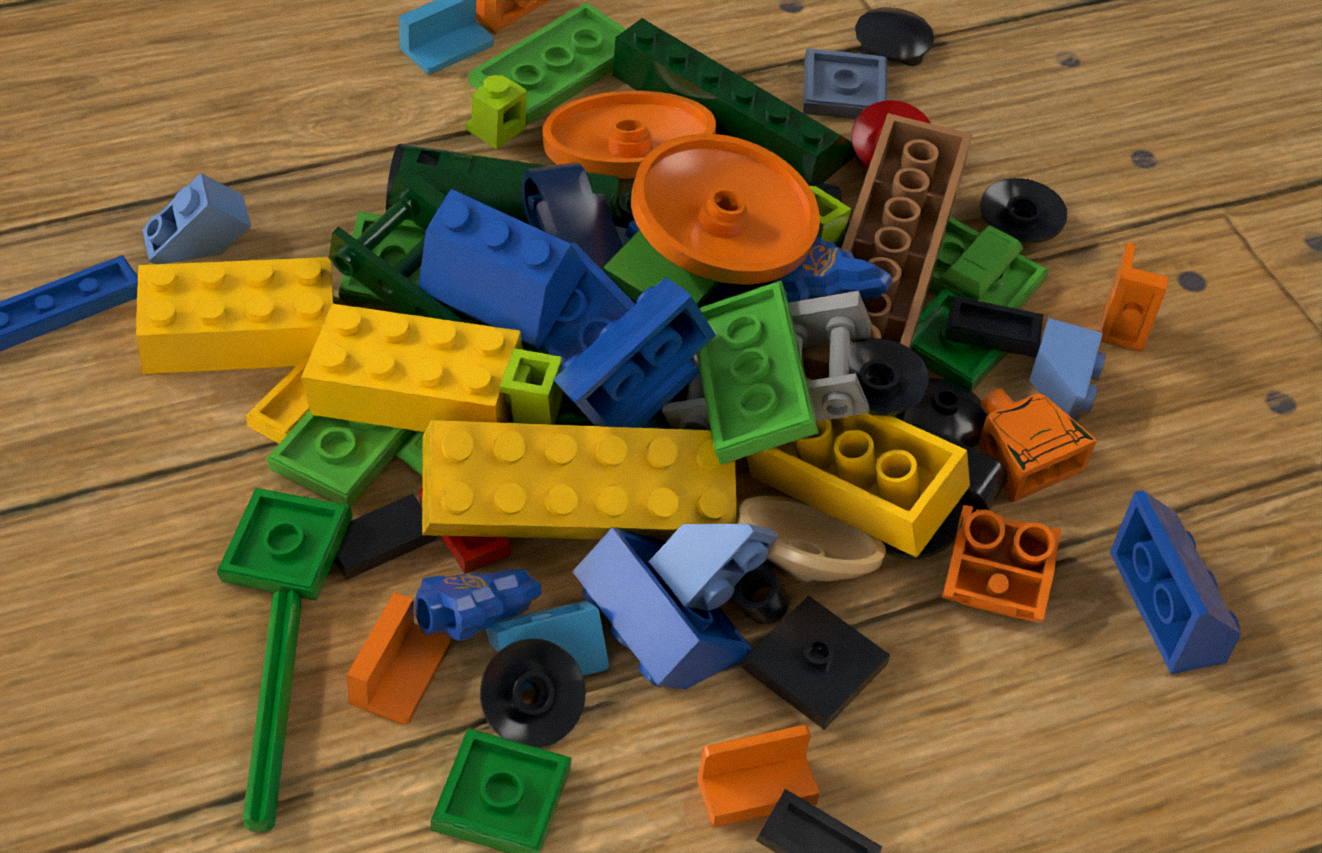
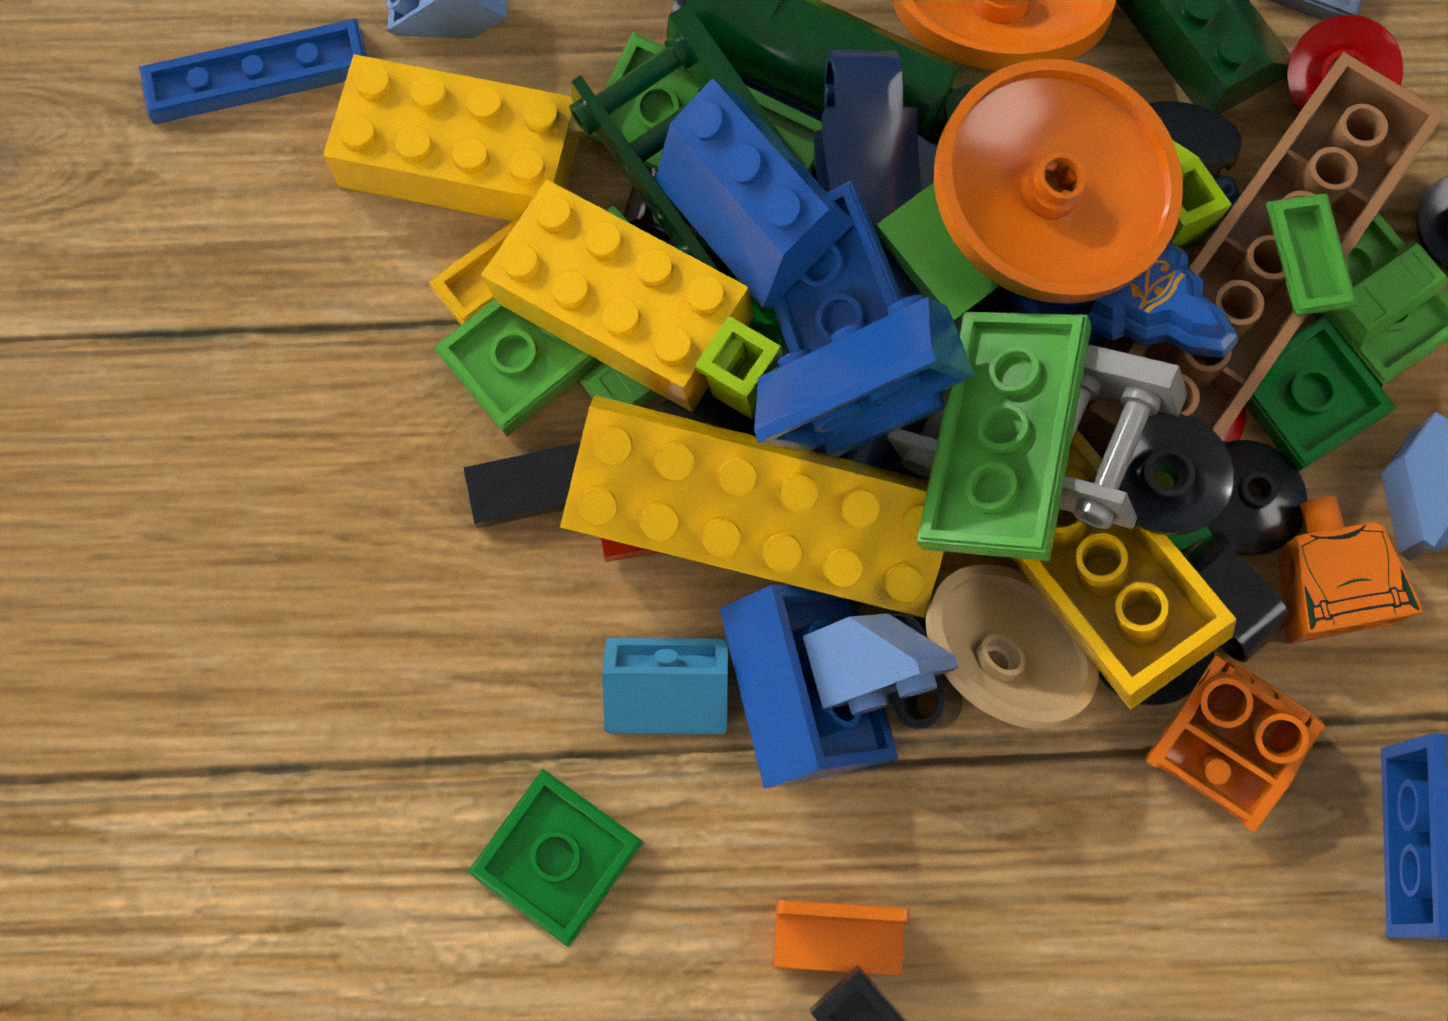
camera: 25 degrees right, 25 degrees up
green tile [217,488,353,601] -> none
green axle [243,590,302,832] -> none
orange panel [347,592,451,724] -> none
blue rock [415,569,542,641] -> none
black dish [480,638,586,748] -> none
black plate [742,595,890,730] -> none
black tile [945,296,1043,358] -> none
none -> bright green tile [1266,193,1358,316]

